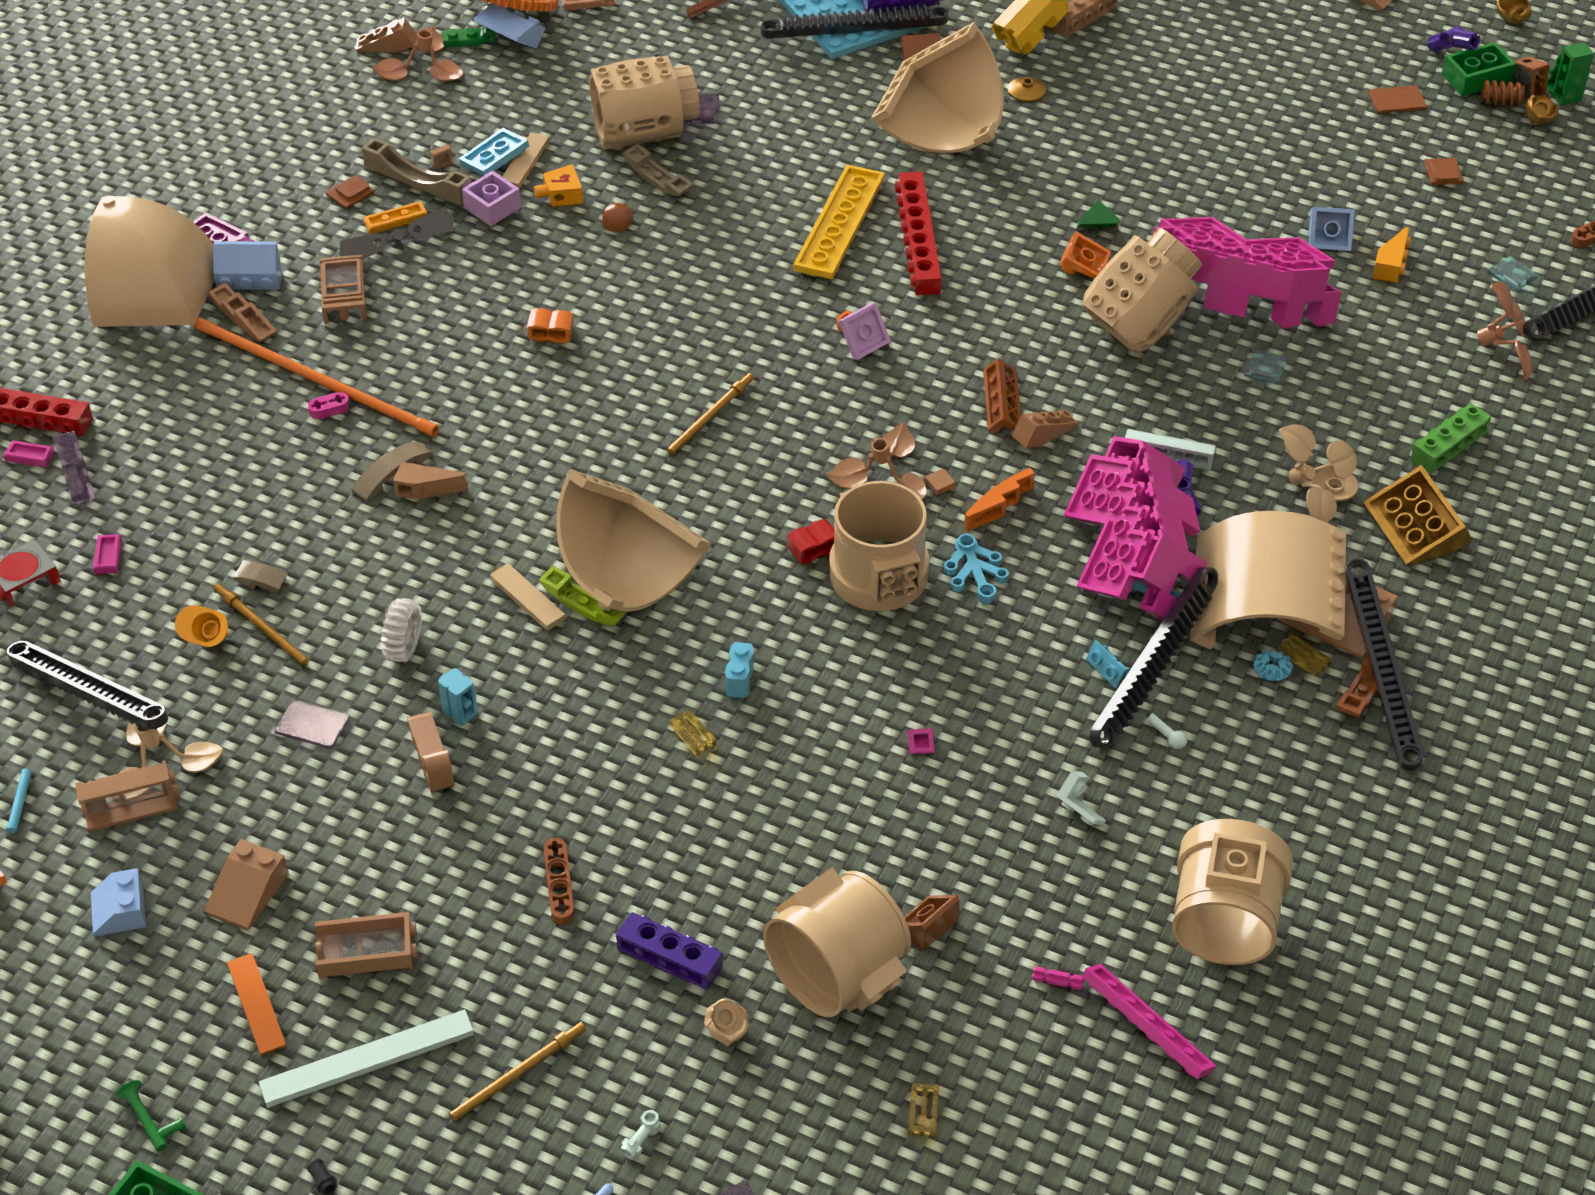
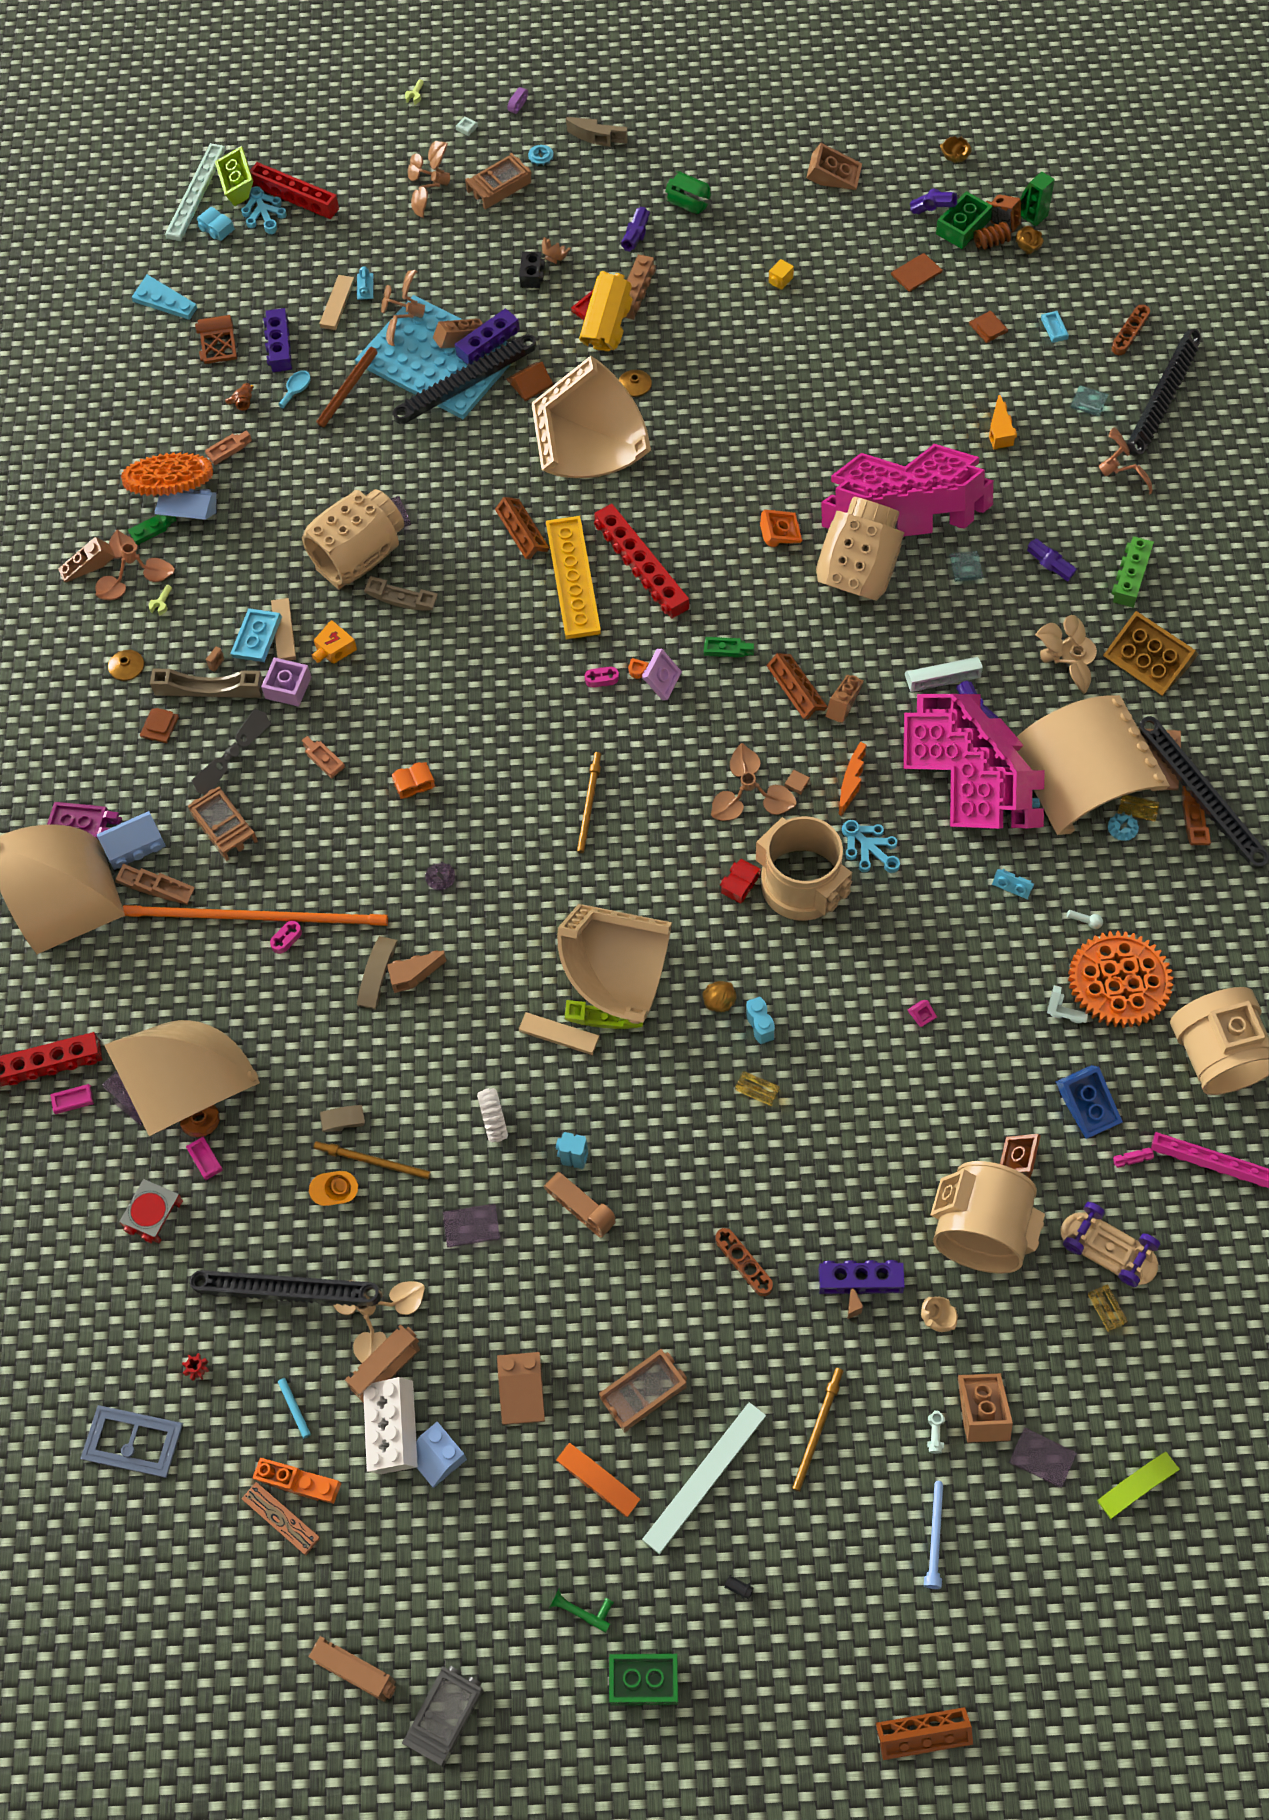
camera: 25 degrees left, 15 degrees up
light orange tile [363,201,427,234] -> none
dark orange hair [602,203,633,232] -> none
green slope [1076,199,1120,228] -> none
black gear [1089,567,1218,749] -> none
light blue slope [1309,207,1355,251] -> none
none -> tan panel [104,1020,260,1136]
none -> pearl gold dish [108,650,144,681]
none -> yellowish green bar [149,585,172,616]
none -> dark orange tile [179,1105,220,1137]
none -> nougat hinge [302,736,345,779]
none -> white brick [363,1377,418,1474]
none -> clear purple gear [425,861,455,890]
none -> dark orange fence [495,497,550,559]
none -> dark pink beam [585,667,619,687]
none -> pearl gold hair [703,981,737,1012]
none -> green hinge [704,637,754,657]
none -> yellow brick [769,259,794,290]
none -> medium nougat slope [848,1289,863,1319]
none -> medium nougat slope [958,1373,1013,1443]
none -> dark purple piece [1027,538,1077,581]
none -> medium azure tile [1041,311,1069,343]
none -> blue slope [1056,1065,1122,1139]
none -> tan piece [1061,1202,1161,1287]
none -> orange gear [1068,931,1173,1028]

